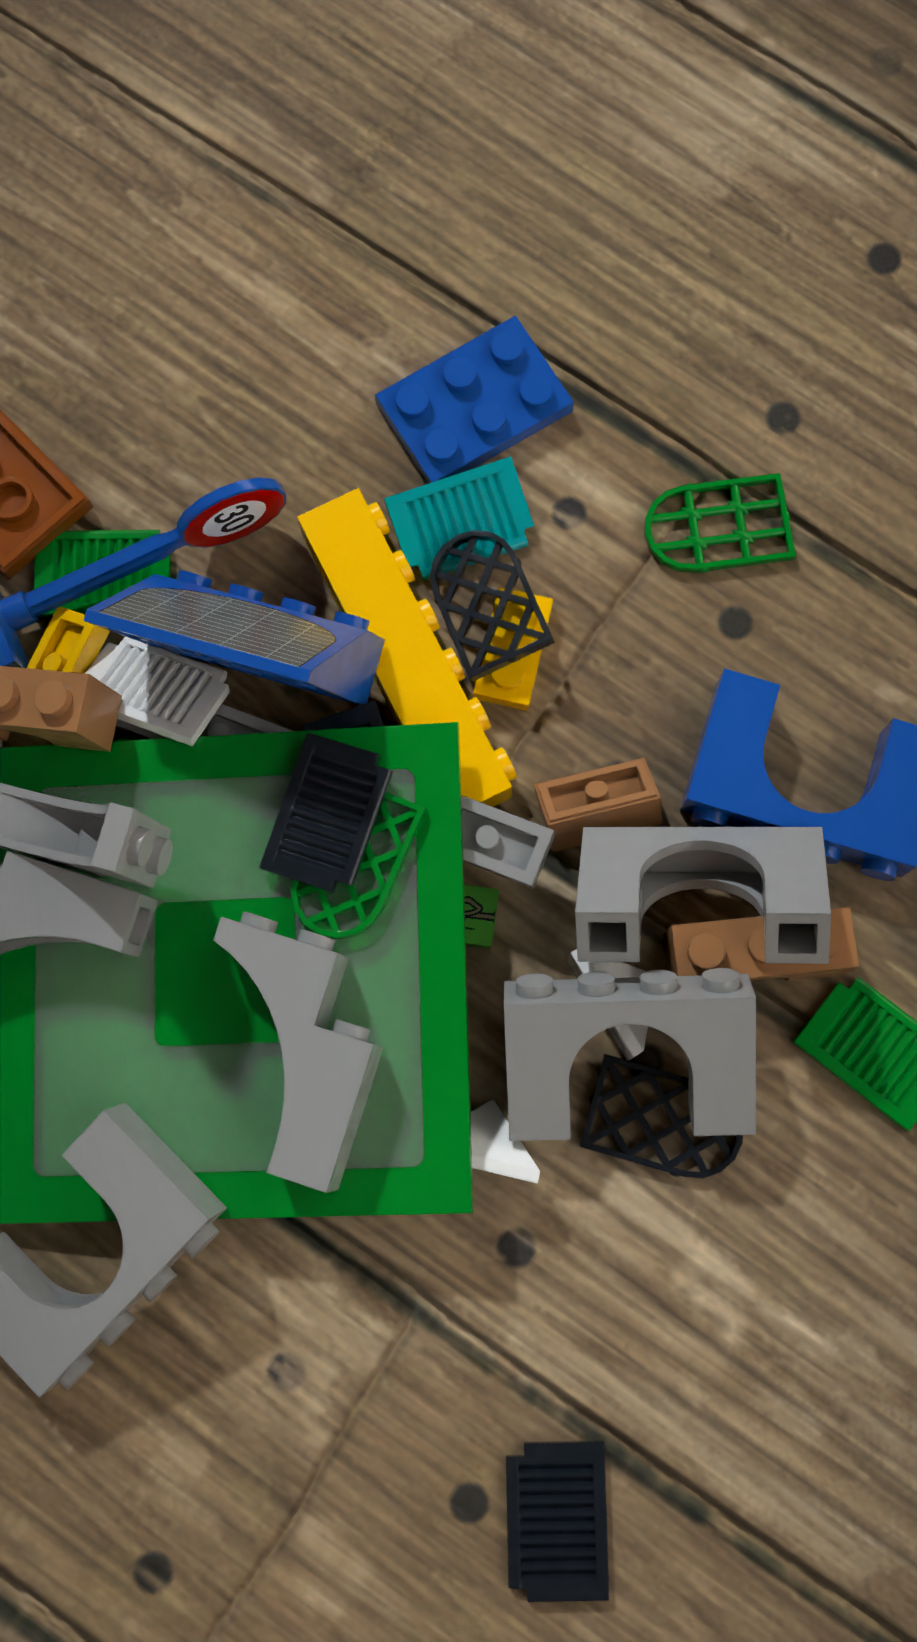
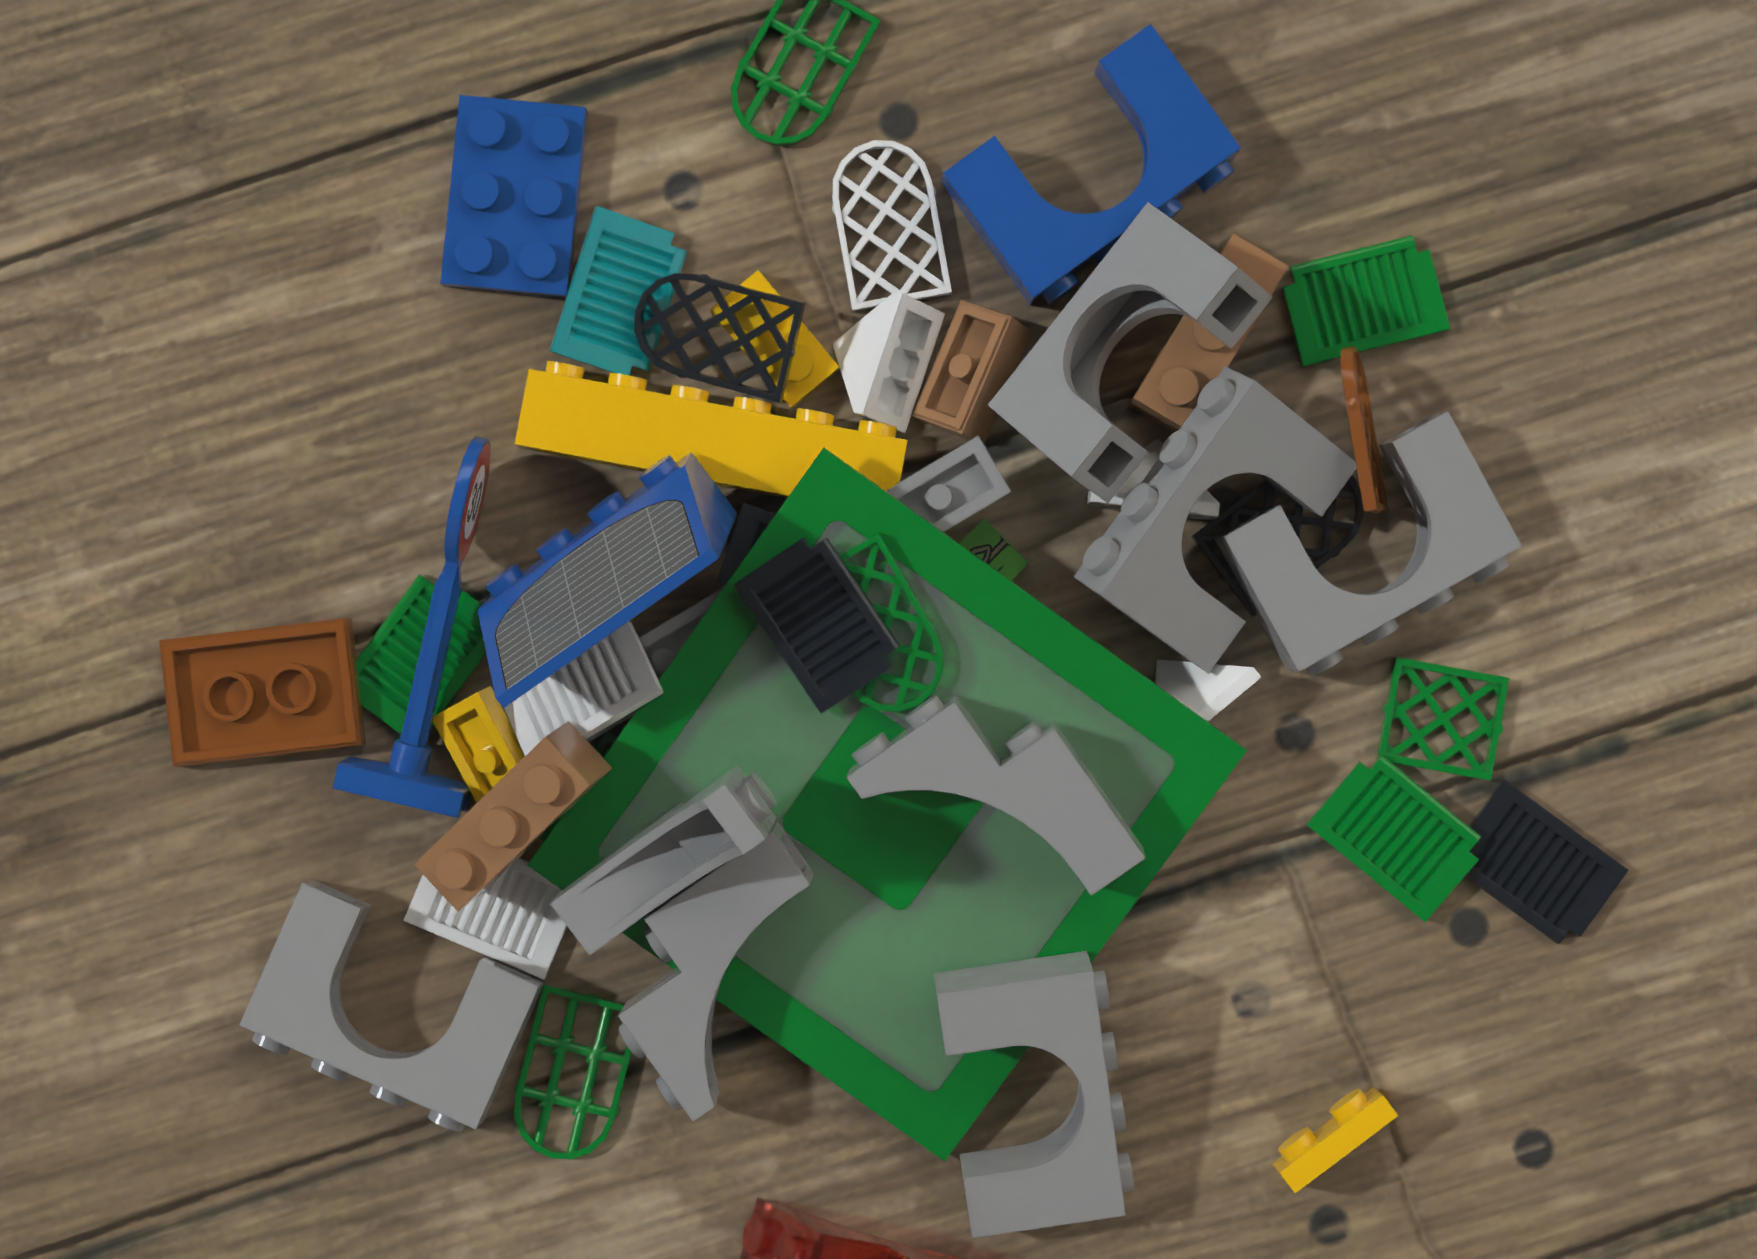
camera: 50 degrees left, 10 degrees up
none -> white window [832,140,952,312]
none -> white slope [833,292,945,433]
none -> light grey arch [1214,411,1522,676]
none -> yellow plate [1272,1088,1398,1193]
none -> green window [1306,755,1481,922]
none -> dark orange window [1340,346,1389,514]
none -> green window [1376,657,1509,781]

